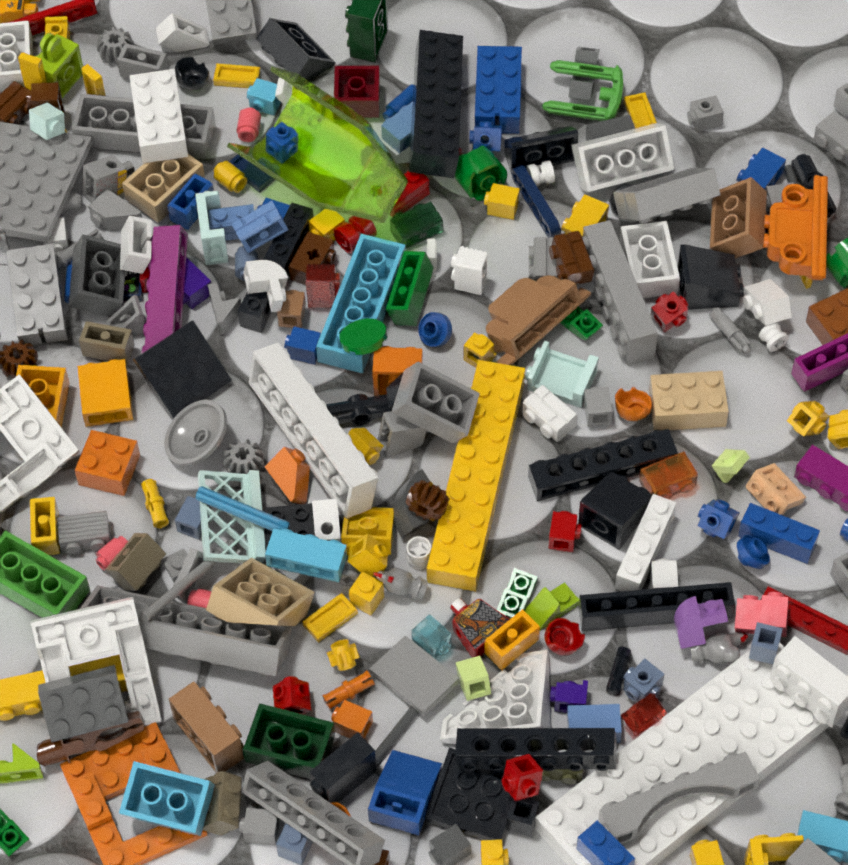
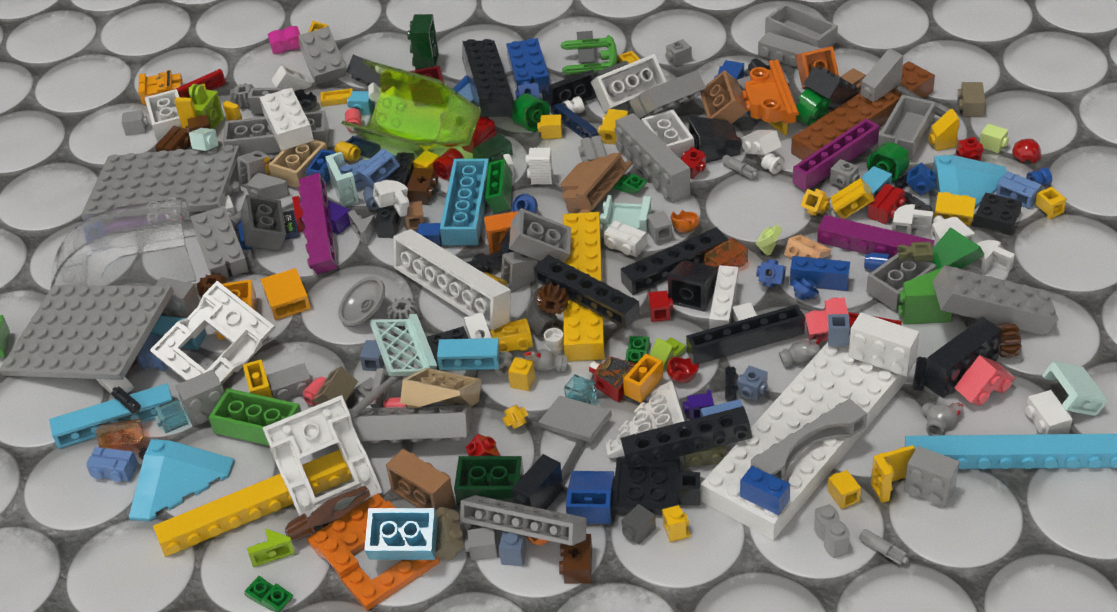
camera: 10 degrees left, 15 degrees down
dark grey brick [38,665,128,742] -> none
orange brick [75,430,140,496] -> none
dark tan brick [79,321,135,364] -> none
light grey slope [106,295,145,337] -> none
white piece [120,216,152,274] -> none
black plate [133,320,232,420] -> none
yellow pin [141,479,169,528] -> none
dark azure axle [196,486,289,531] -> none
orange slope [265,447,310,504] -> none
blue brick [266,122,298,163] -> none
yellow tile [302,593,358,643] -> none
clear red brick [306,263,340,308] -> none
orange pin [322,671,375,710] -> none
orange brick [331,700,373,739] -> none
green tile [339,318,388,355] -> none
yellow brick [348,533,389,577] -> none
yellowish green brick [455,656,491,701] -> none
yellow brick [463,332,497,368] -> none
red brick [502,754,543,801] -> none
reddish brown brick [549,231,595,285] -> none
clear red panel [620,693,667,736] -> none
tan brick [649,371,729,430] -> none
medium lavender brick [674,596,728,649] -> none
none -> black brick [534,255,640,329]

